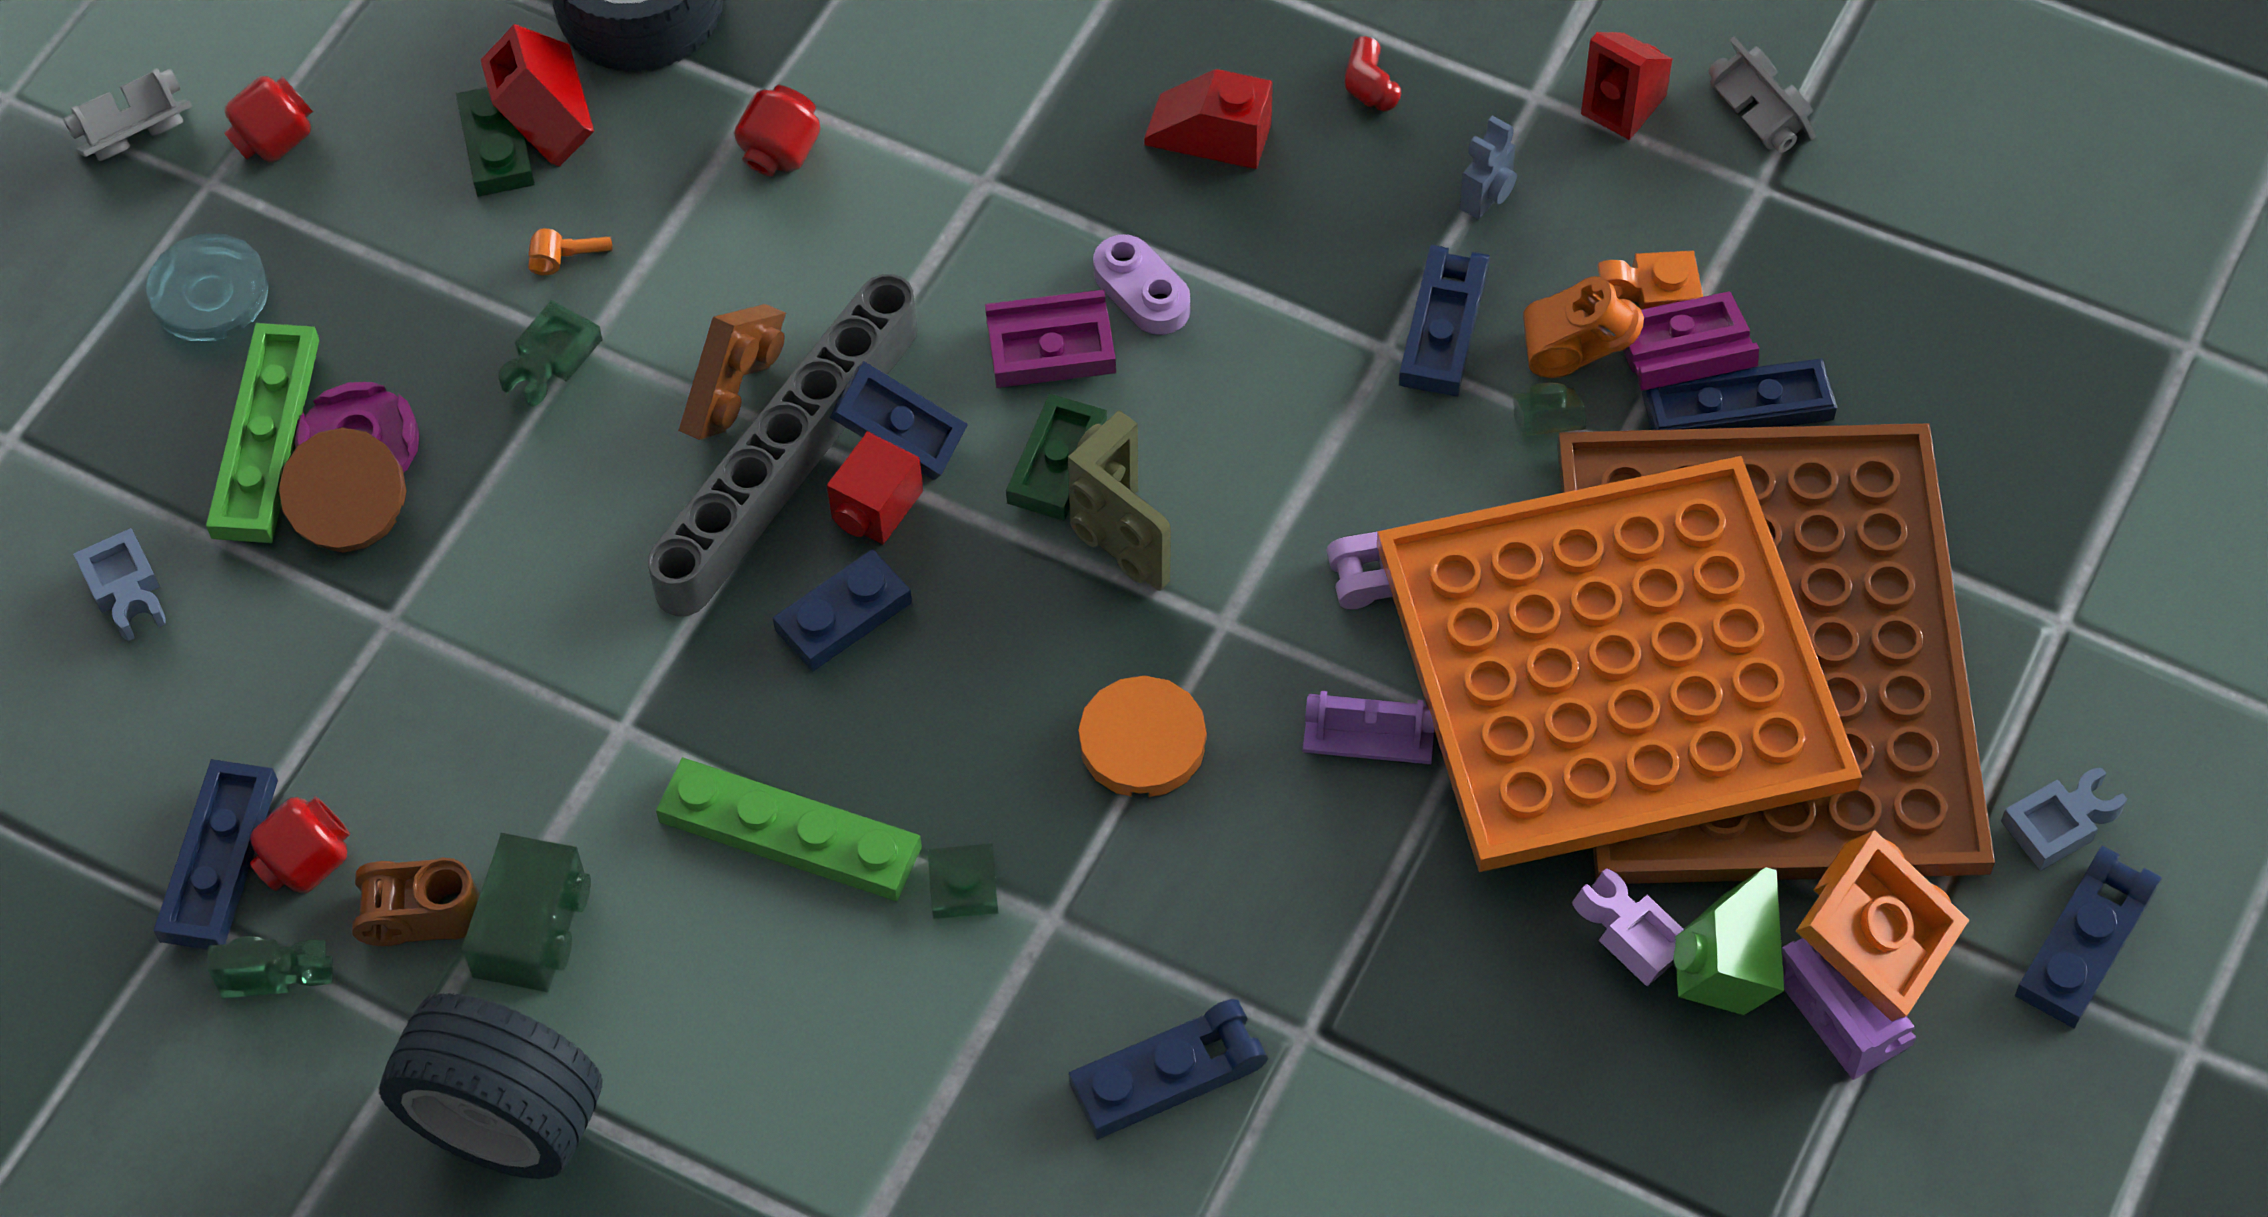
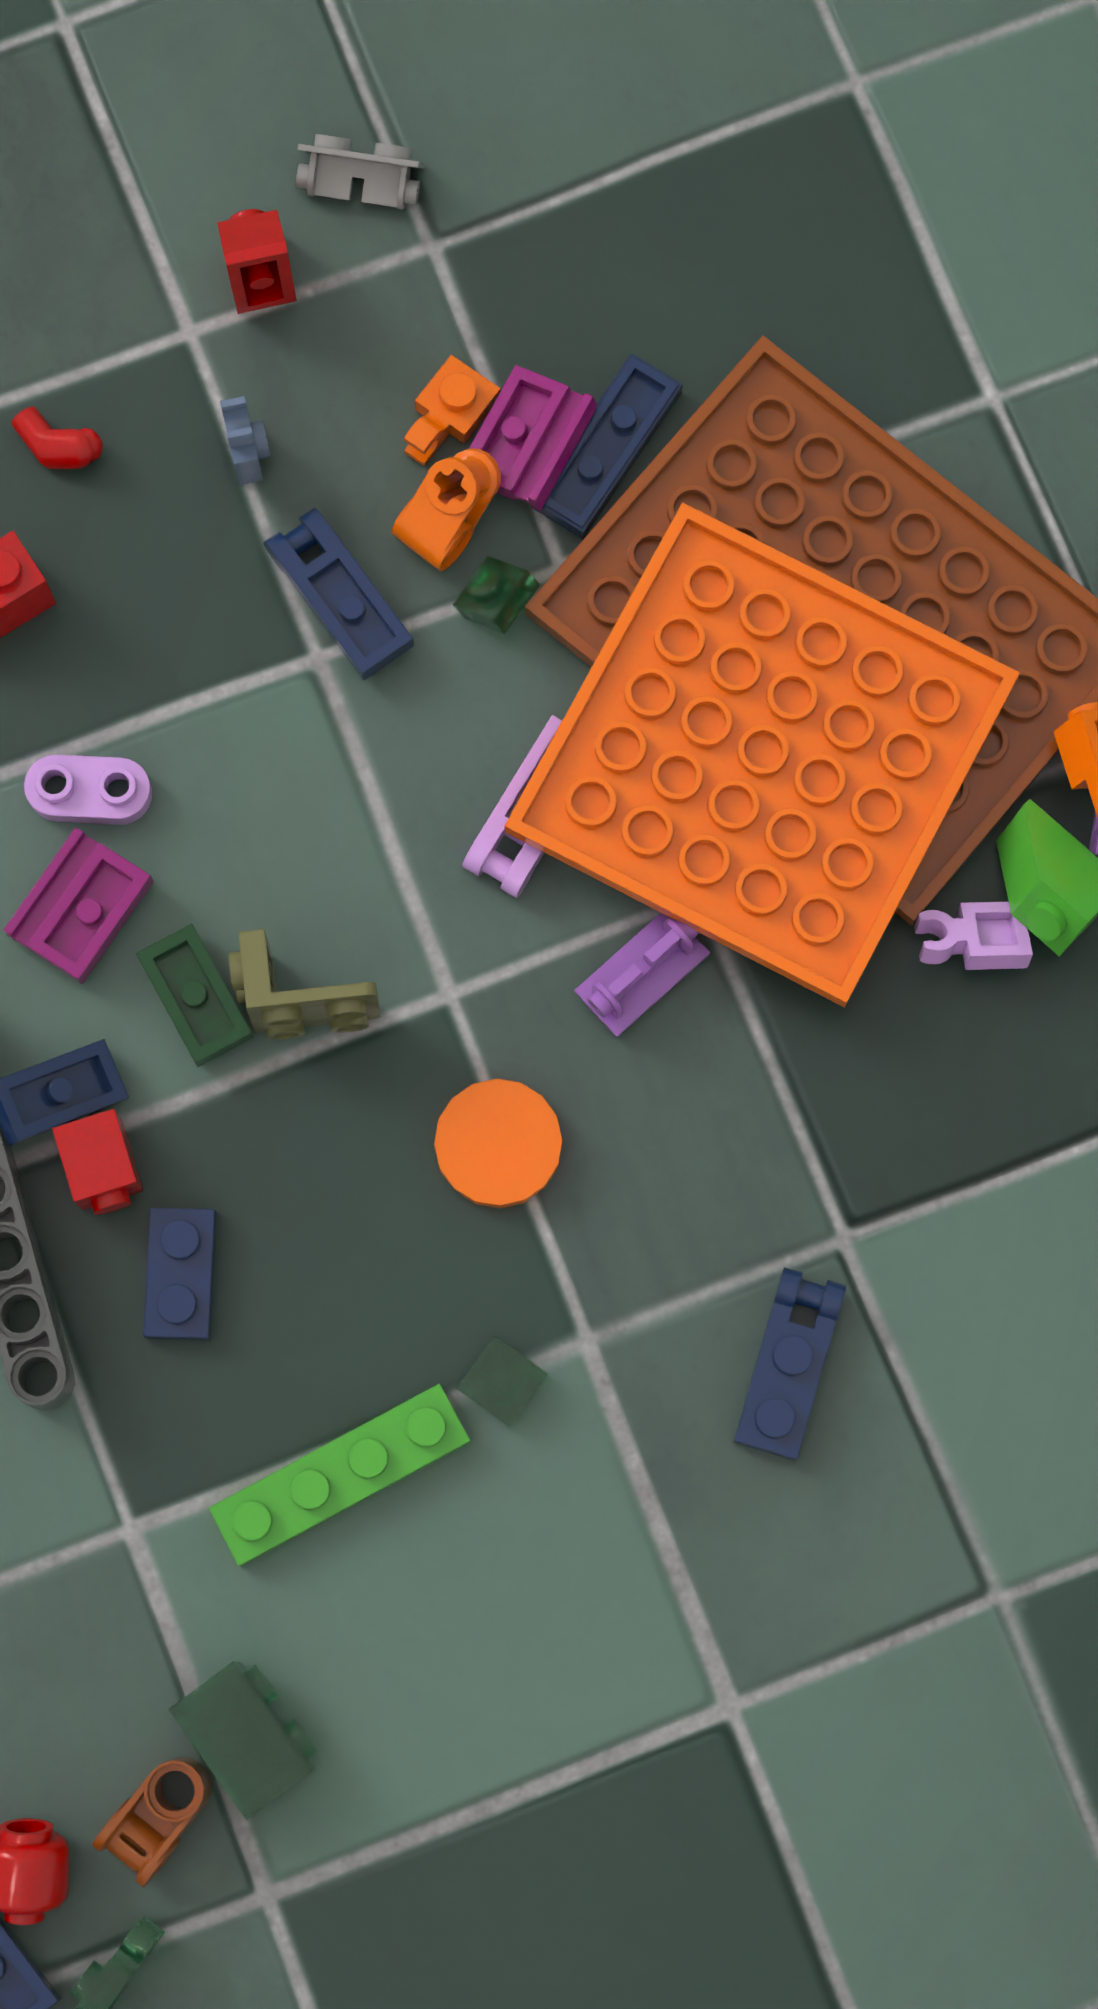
camera: 50 degrees left, 20 degrees up
black wheel [378,993,603,1179] -> none

